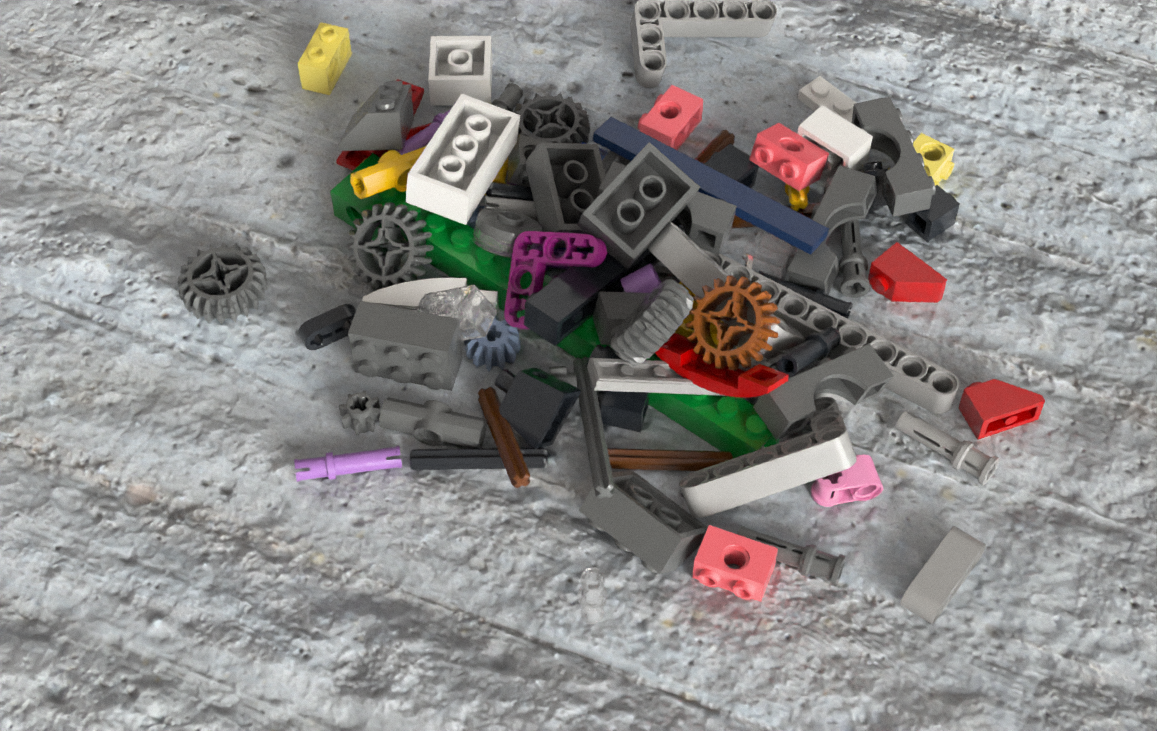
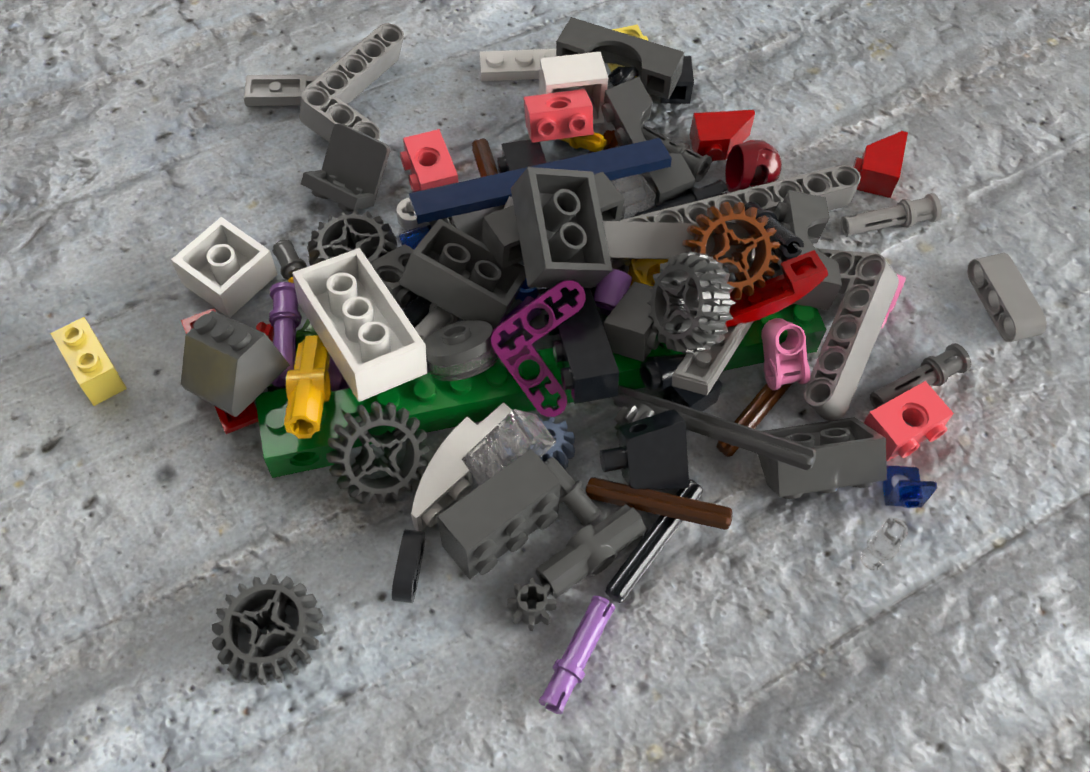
camera: 55 degrees left, 5 degrees up
none -> dark grey bracket [301,123,390,212]
none -> dark grey axle [544,457,602,527]
none -> dark red helmet [725,140,782,193]
none -> bright pink piece [761,318,810,390]
none -> clear blue bracket [882,465,937,508]

